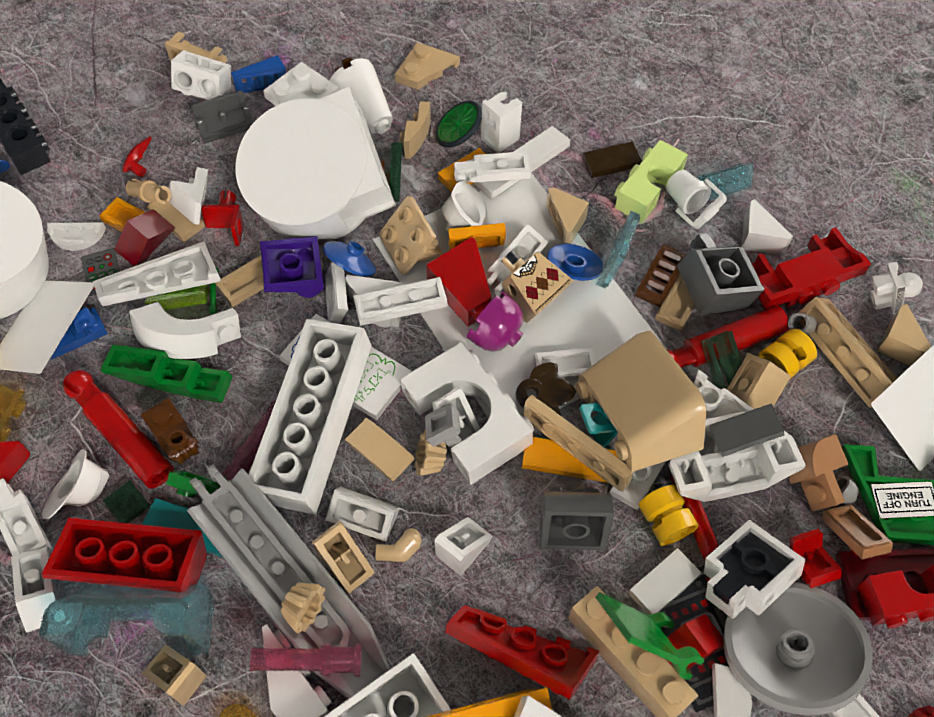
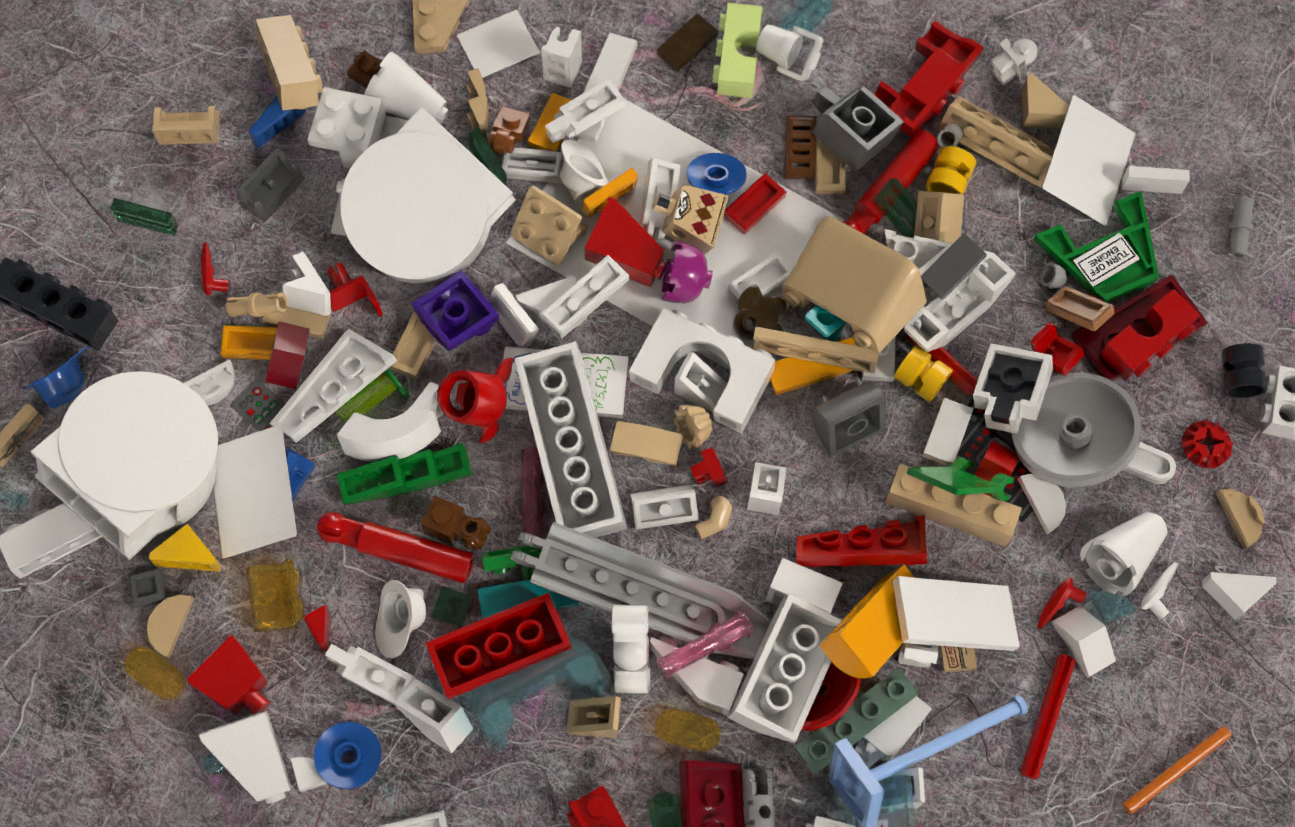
camera: 30 degrees left, 10 degrees up
white brick [171,50,231,101] -> none
tan piece [280,583,325,634] -> none
tan slope [312,521,375,594] -> none
blue dish [323,241,376,277] -> none
light grey tile [425,403,461,447] -> none
green wheel [435,101,482,148] -> none
tan slope [546,187,589,244] -> none
clear light blue tile [596,211,640,288] -> none
white slope [742,199,793,255] -> none
medium nougat brick [789,434,848,511] -> none
none -> clear green tile [110,198,178,236]
none -> tan brick [256,15,323,111]
none -> red piece [437,358,514,444]
none -> white sticker [457,10,540,78]
none -> dark orange plate [488,107,530,155]
none -> white tile [500,148,564,184]
none -> white piece [612,605,650,694]
none -> red tile [690,447,728,487]
none -> red tile [723,173,787,235]
none -> white hinge [765,558,843,614]

